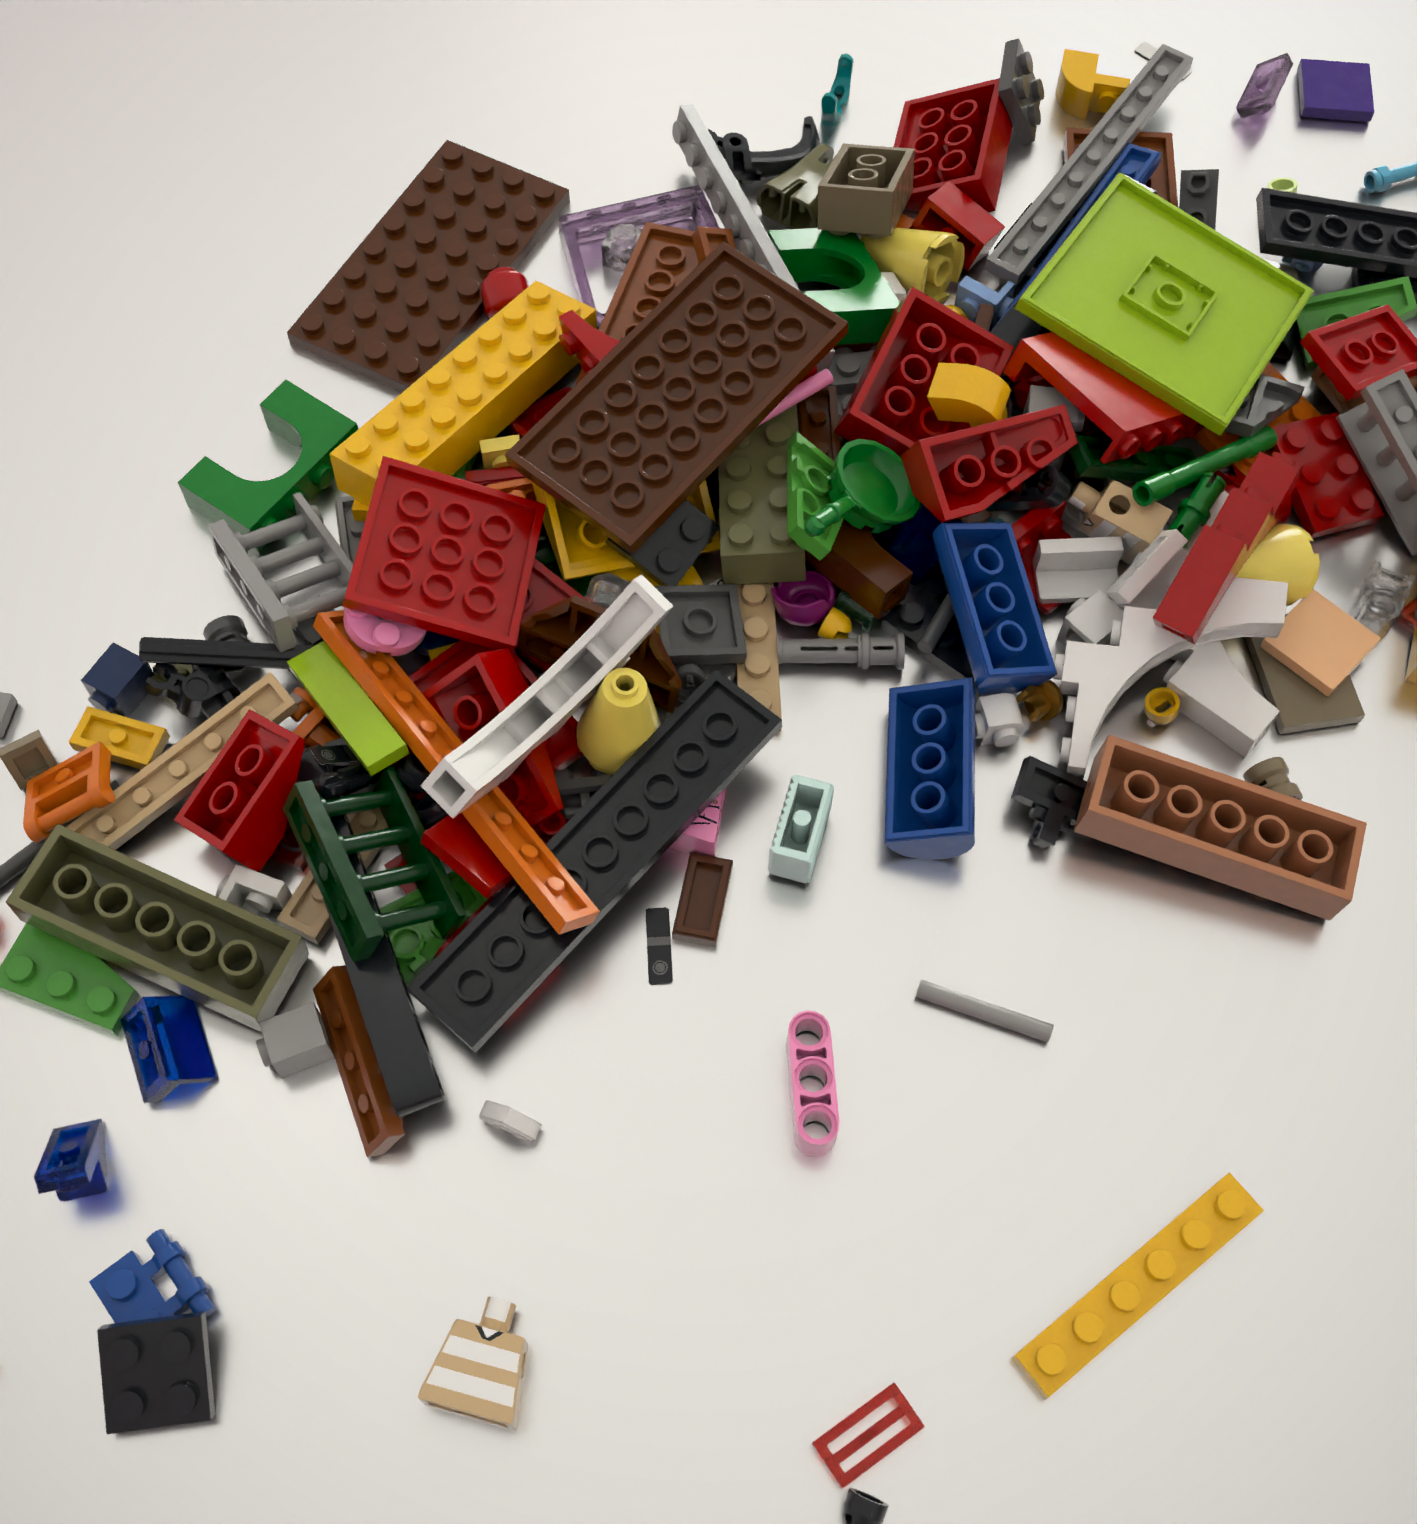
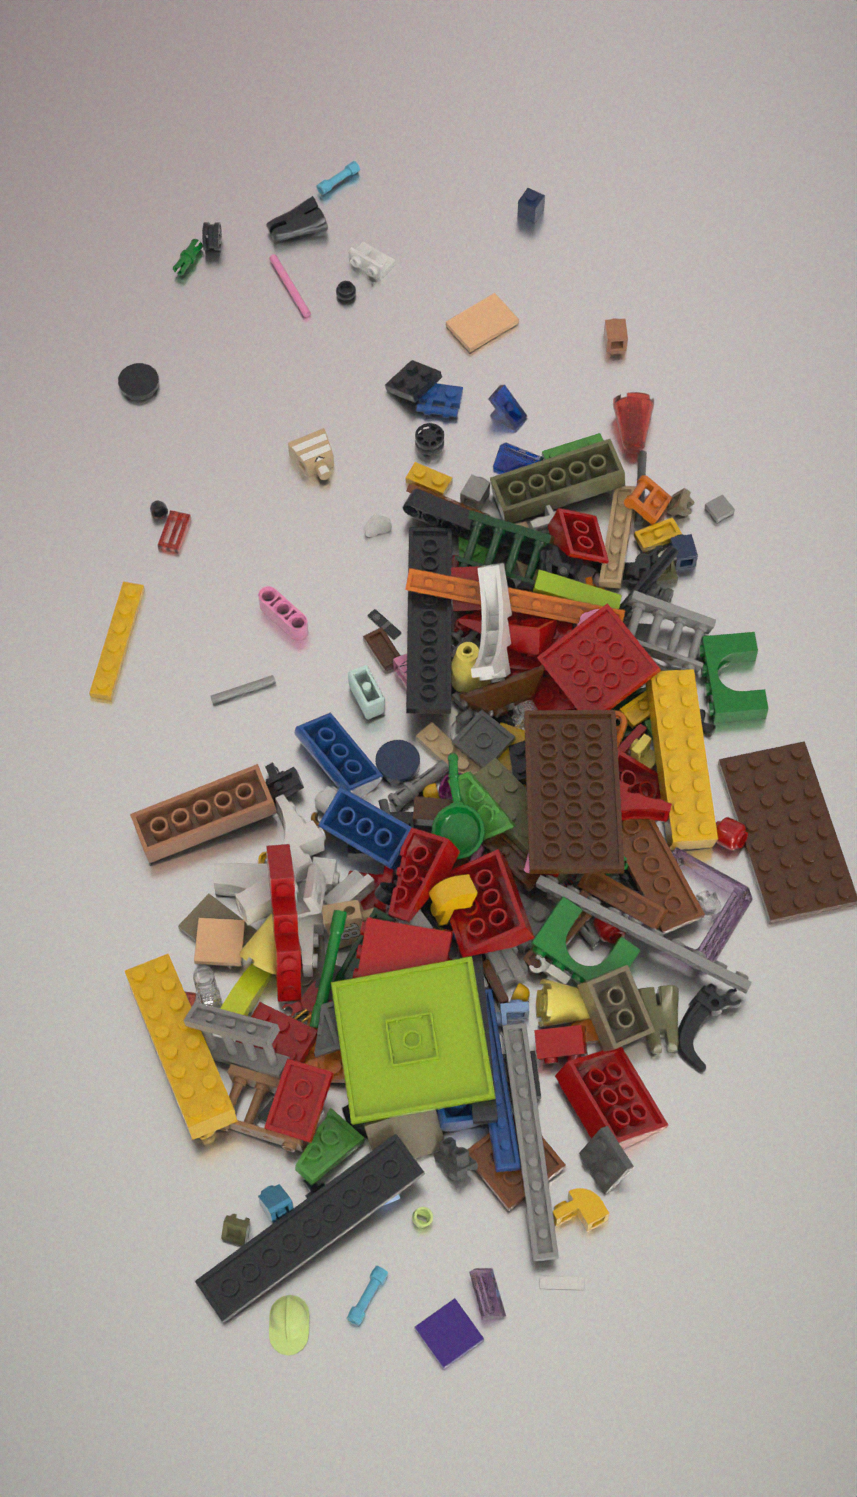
camera: 140 degrees right, 0 degrees up
teal cap [821,54,854,126] -> none
green pin [1168,472,1227,549] -> none
dark tan wheel [1243,757,1303,800] -> none
none -> neon yellow slope [220,963,273,1016]
none -> dark blue tile [375,740,420,785]
none -> yellow plate [405,462,453,496]
none -> black wheel [415,423,444,457]

